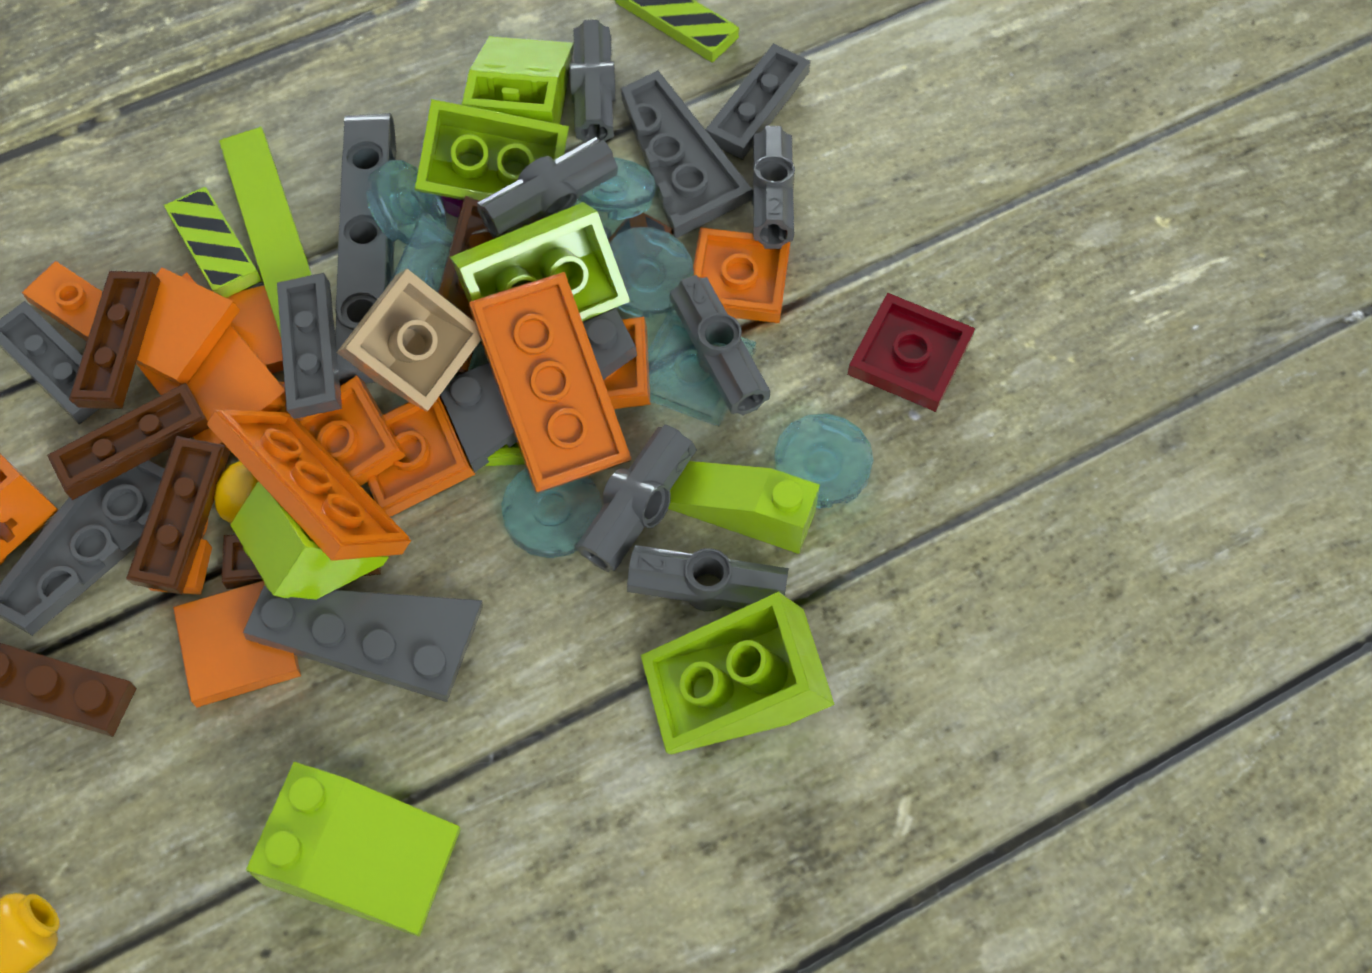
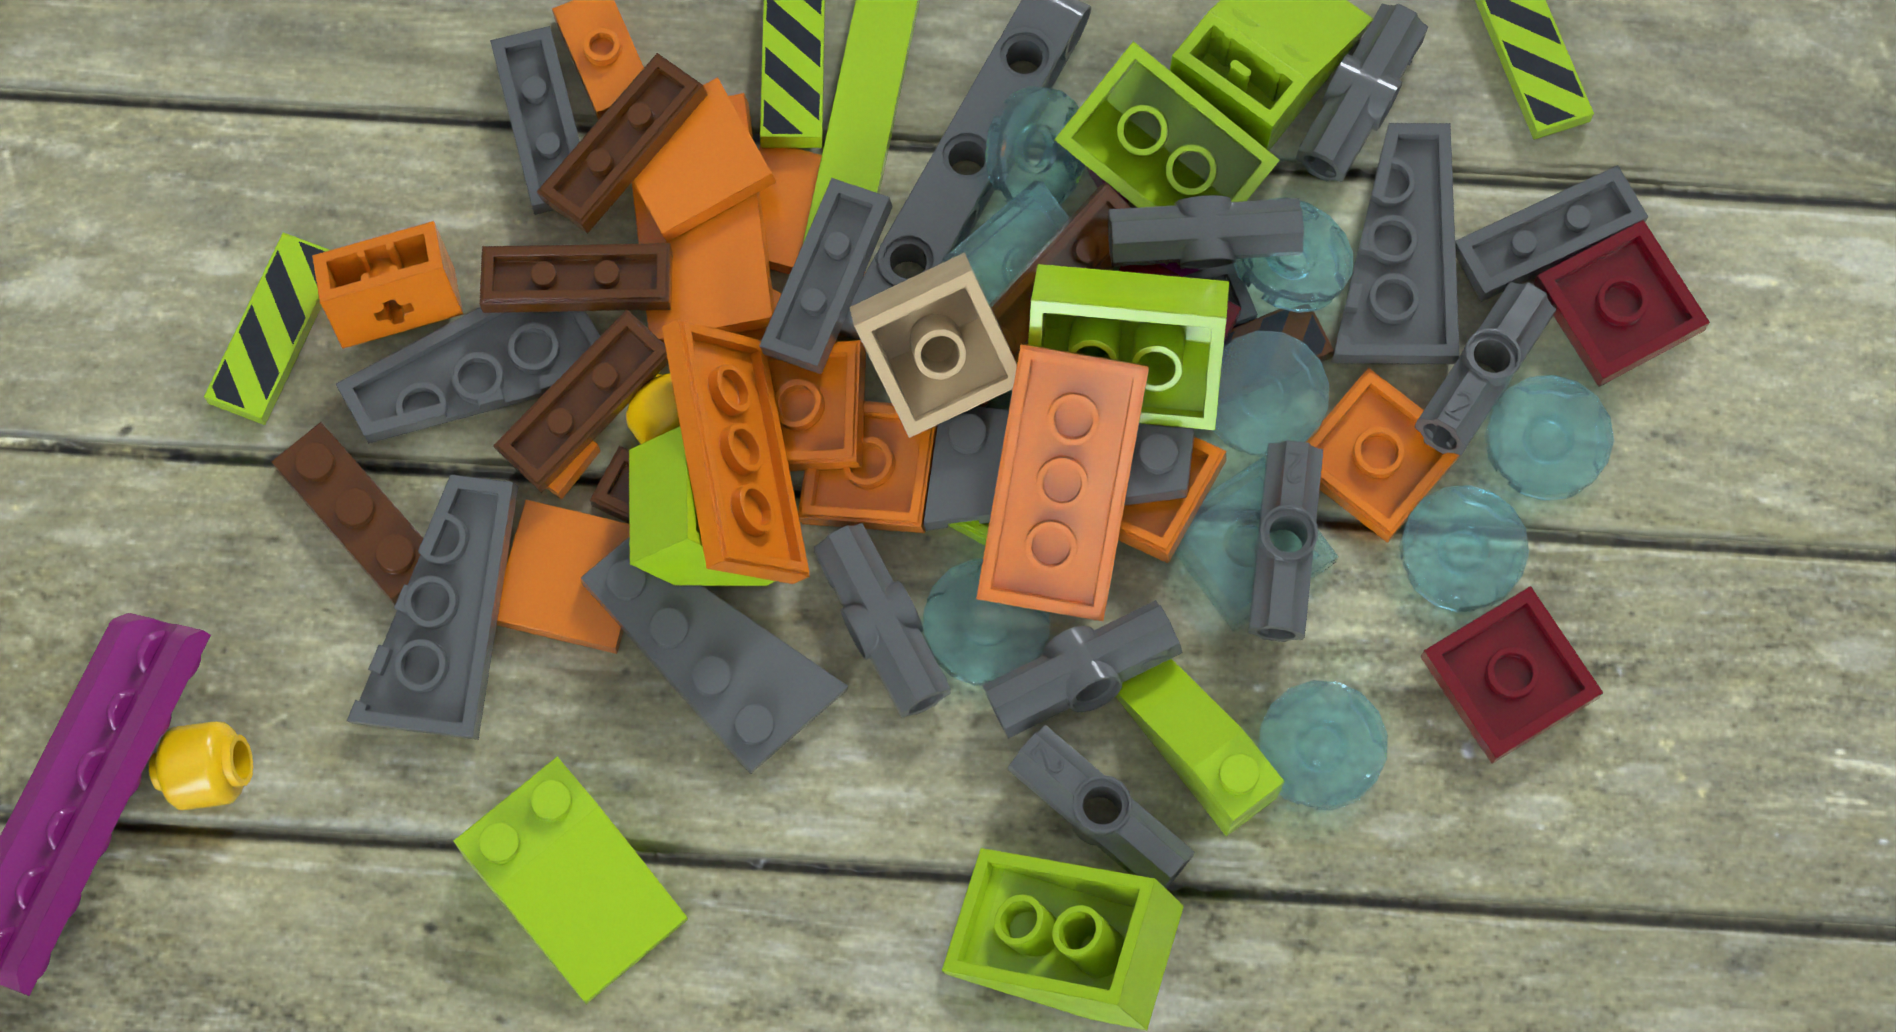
camera: 30 degrees right, 10 degrees up
none -> dark grey wing [347,475,518,740]
none -> dark grey piece [814,523,951,718]
none -> clear light blue tile [1399,485,1529,613]
none -> clear light blue tile [1485,375,1614,501]
none -> dark red plate [1534,220,1710,387]

